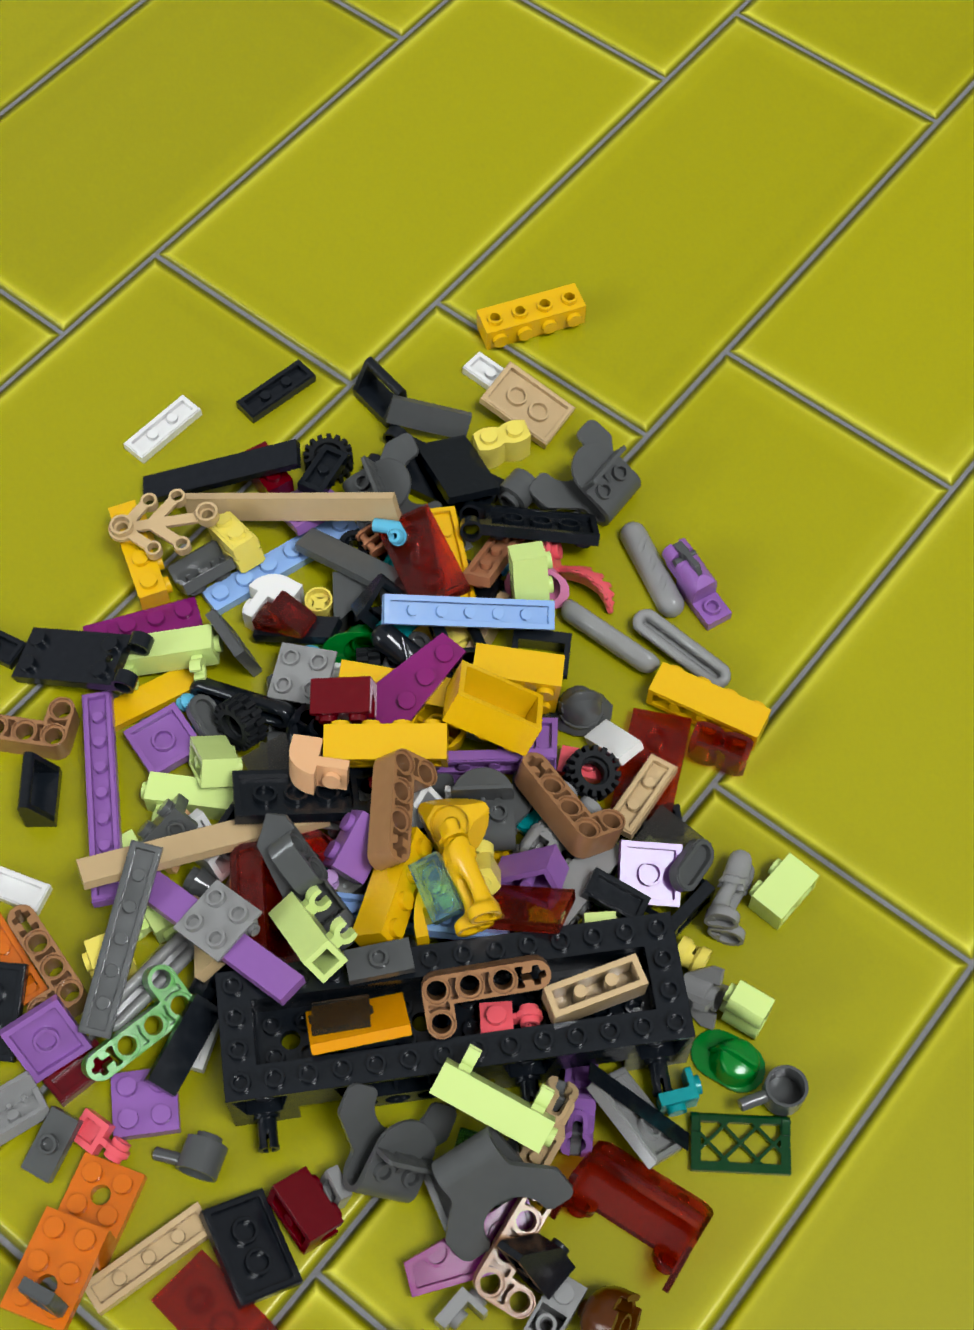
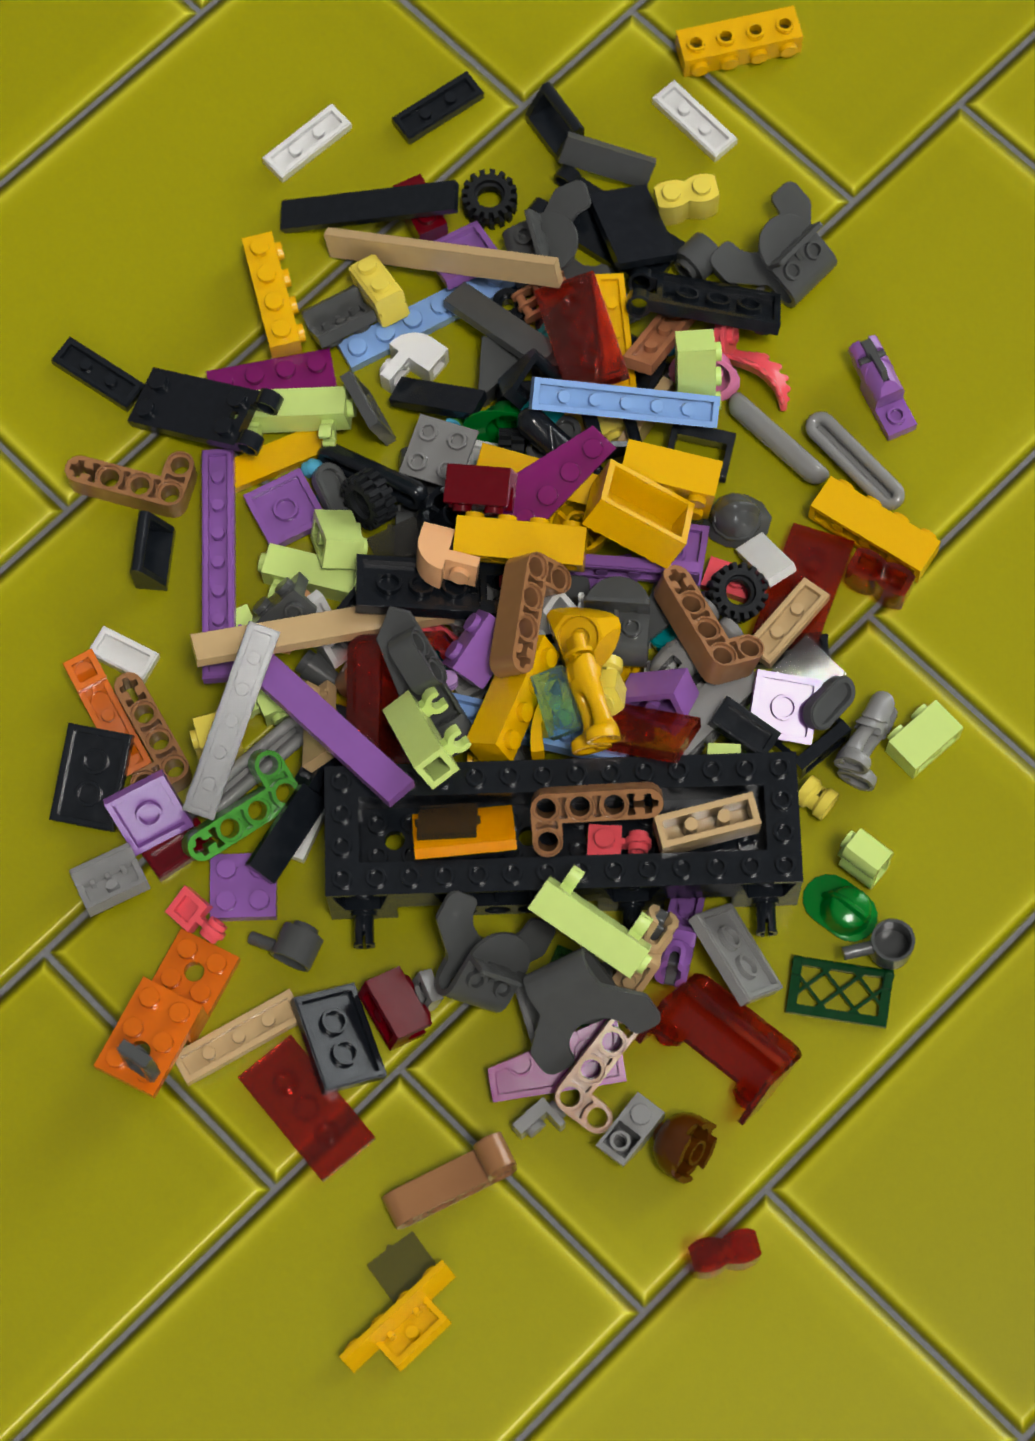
camera: 10 degrees right, 10 degrees up
dark grey plate [21,1106,84,1183] -> none
tan plant [108,489,220,560] -> none
light grey hinge [173,879,263,963] -> none
clear red slope [252,590,317,639] -> none
black plate [297,444,350,493] -> none
light yellow wheel [304,587,334,617] -> none
dark grey plate [343,937,415,985] -> none
medium azure arm [372,518,407,546] -> none
tan tile [479,361,575,449] -> none
black slope [497,1233,576,1300] -> none
black sticker [588,1062,689,1151] -> none
light grey piece [620,522,685,618] -> none
teal bracket [655,1067,703,1117] -> none
light grey brick [684,965,729,1030] -> none

